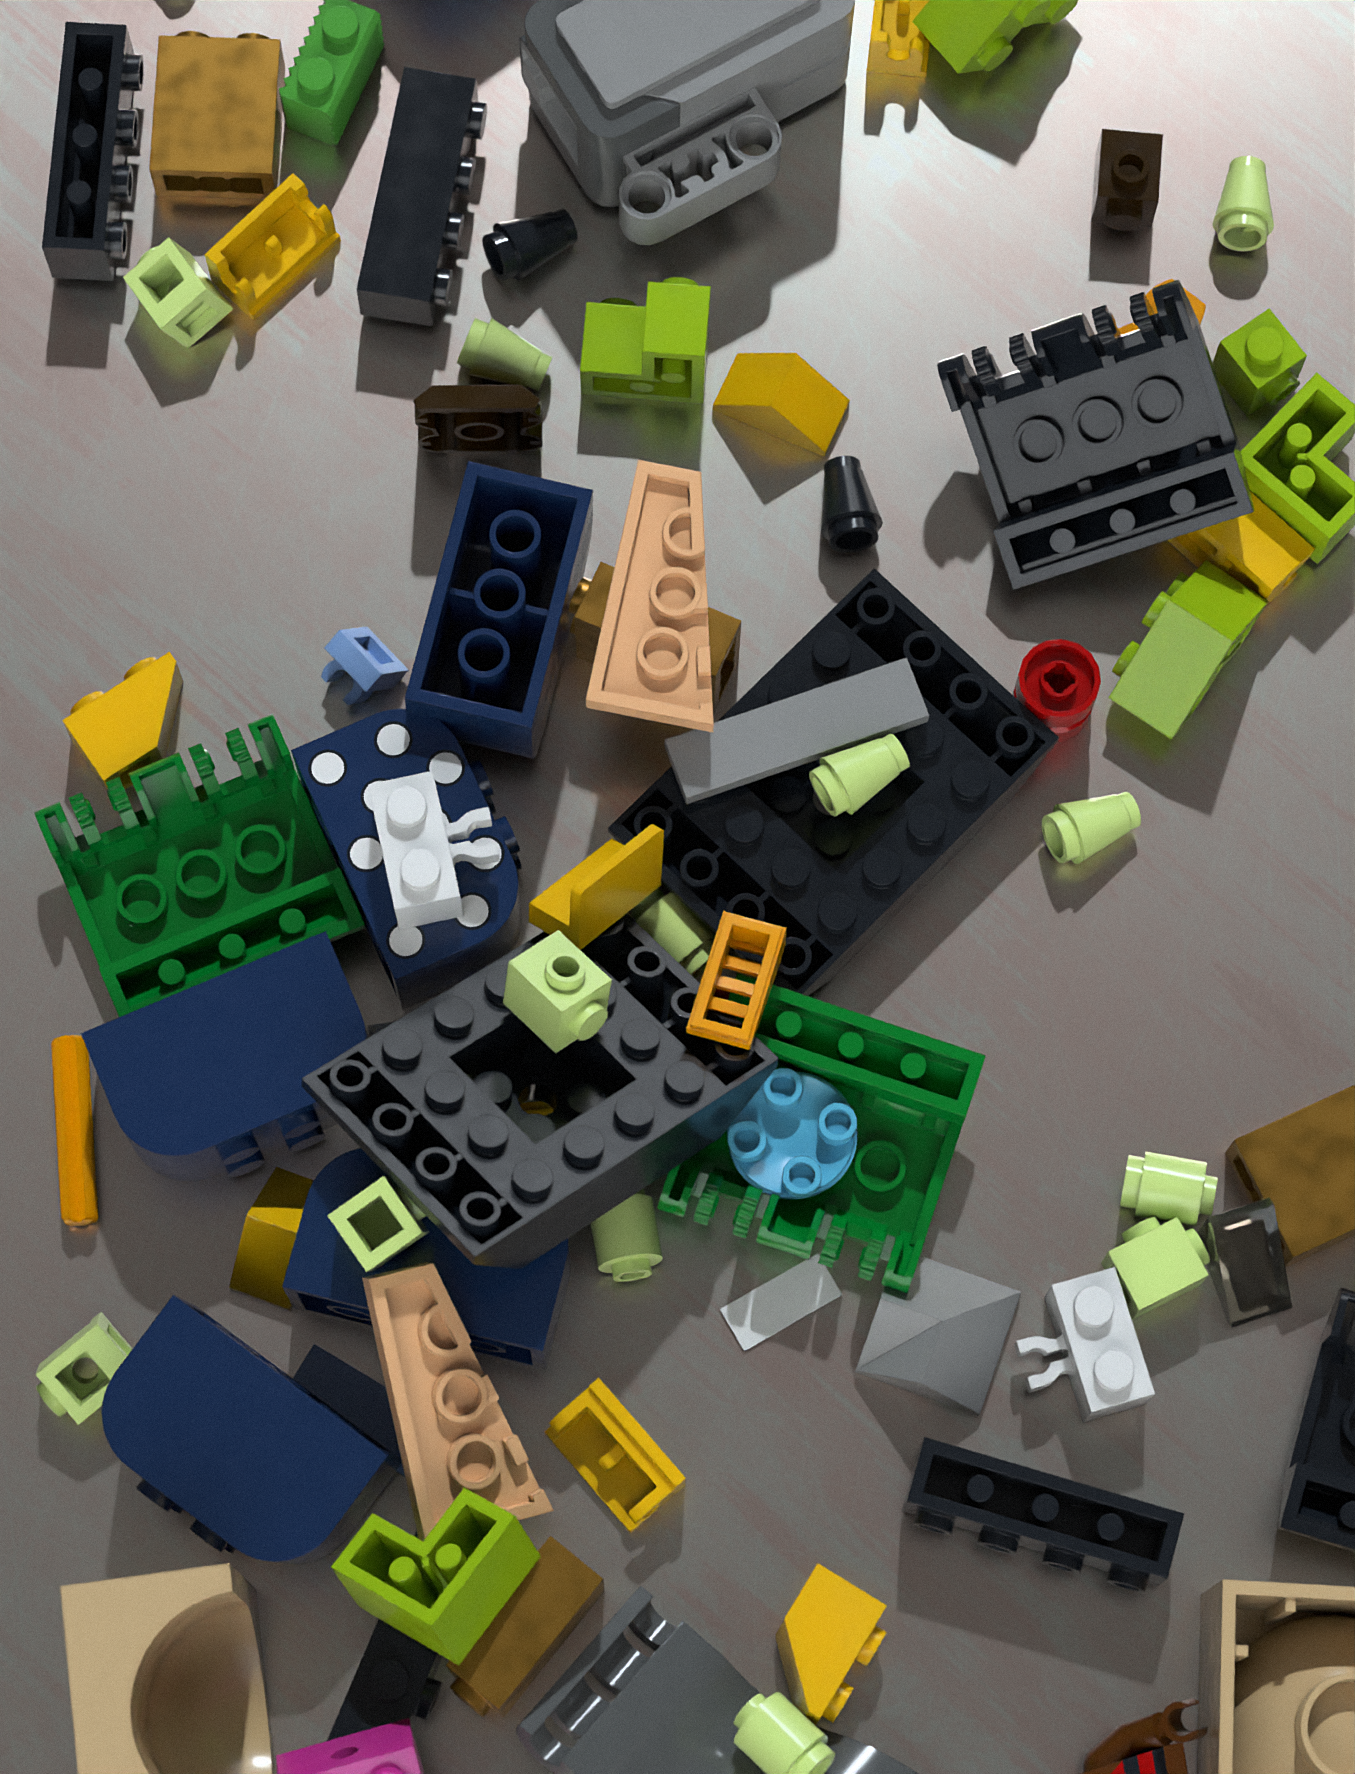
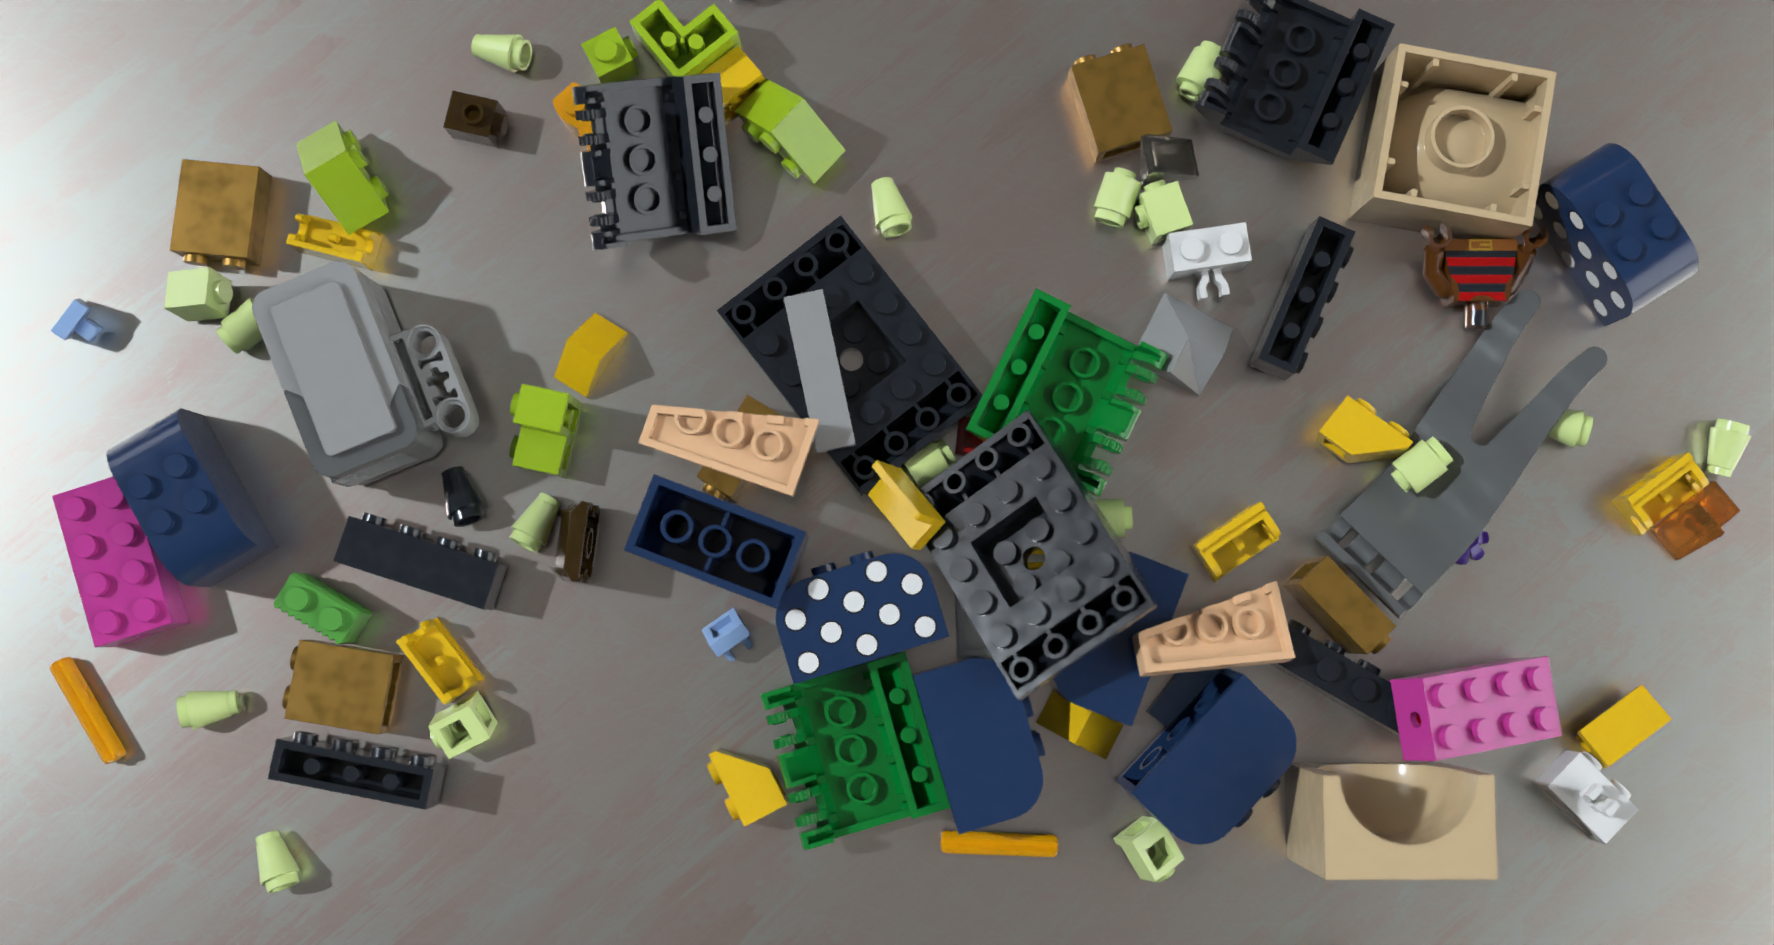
camera: 80 degrees left, 10 degrees up
yellowish green brick [327,1176,429,1272] -> none
lime brick [331,1488,541,1665] -> none
white brick [368,771,500,930] -> none
yellowish green brick [503,930,612,1053] -> none
light orange slope [686,911,786,1050] -> none
white sticker [720,1253,843,1351] -> none
medium azure dish [727,1068,857,1199] -> none
yellowish green cone [809,733,910,817] -> none
black cone [821,456,883,553] -> none
red wheel [1012,639,1101,743] -> none

